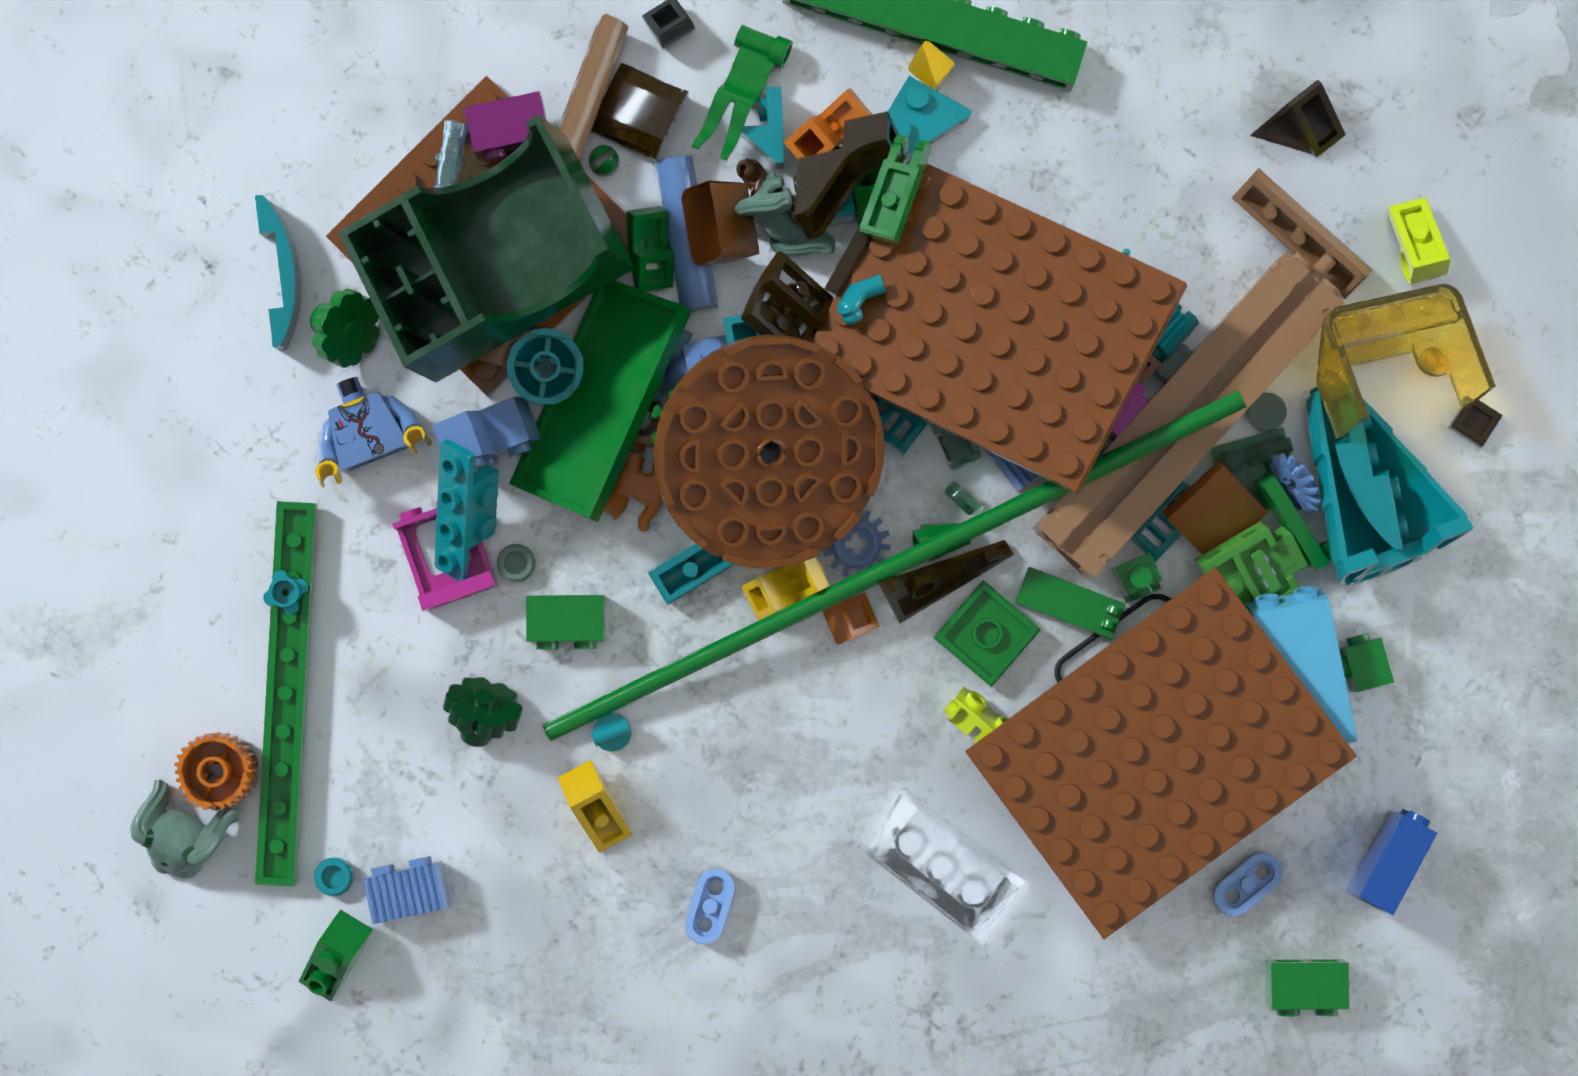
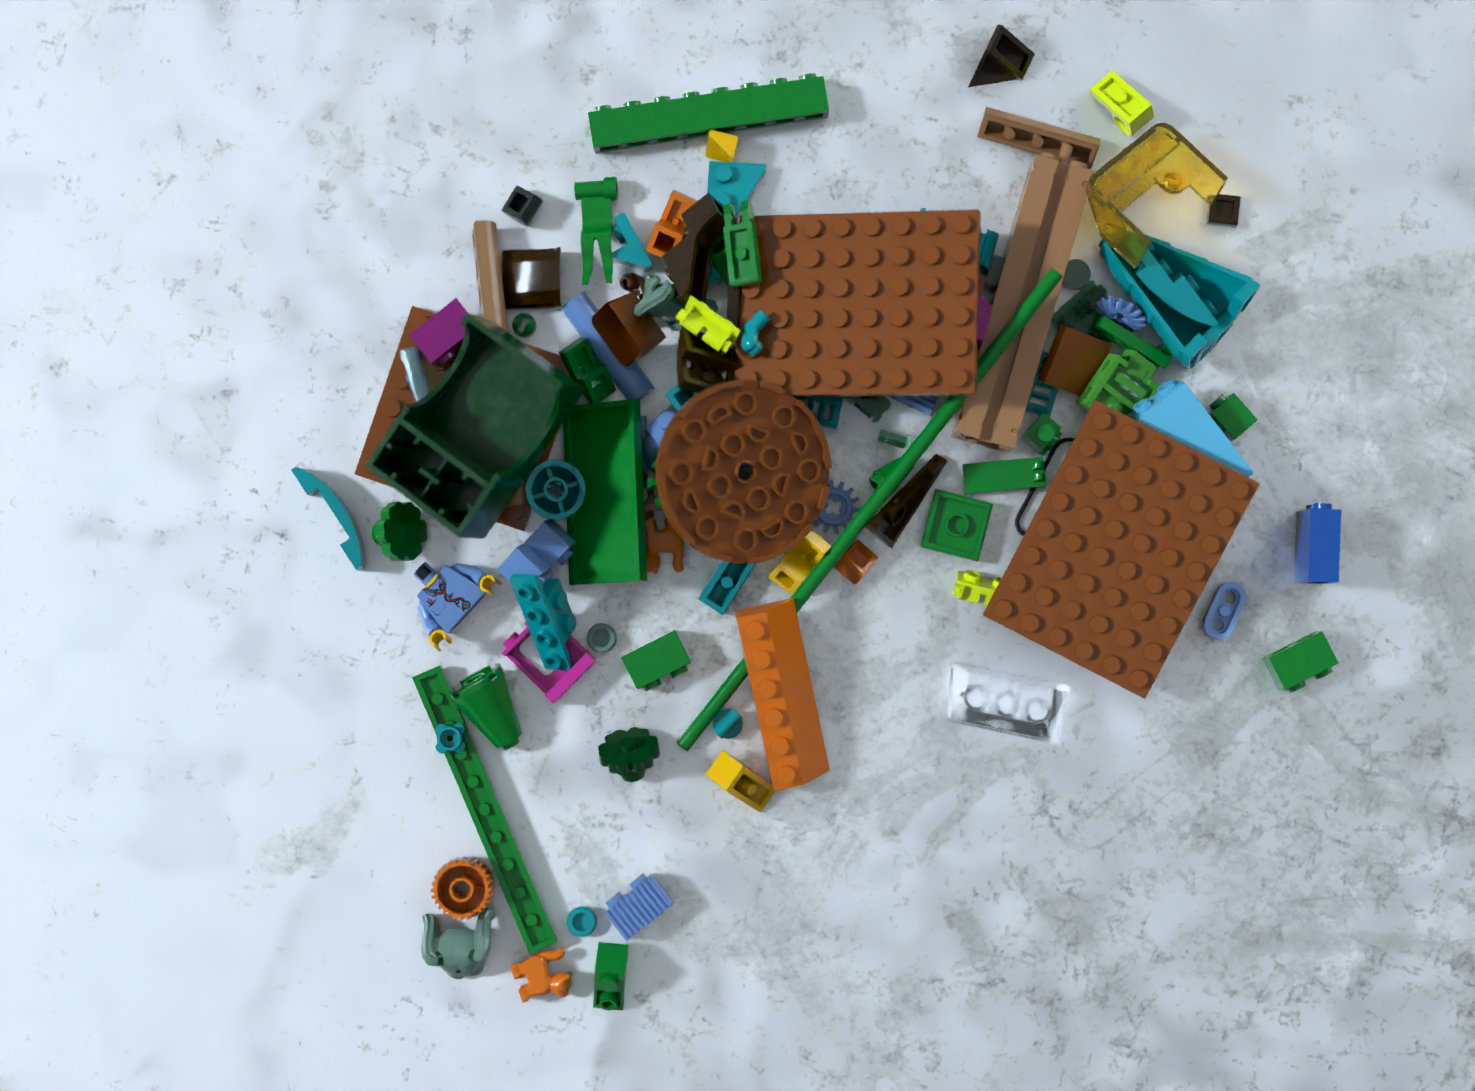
camera: 30 degrees left, 0 degrees up
light blue plate [685,868,735,944] -> none
none -> green cone [447,663,522,750]
none -> orange animal [511,948,573,1002]
none -> neon yellow hinge [676,296,741,353]
none -> orange slope [734,598,830,791]

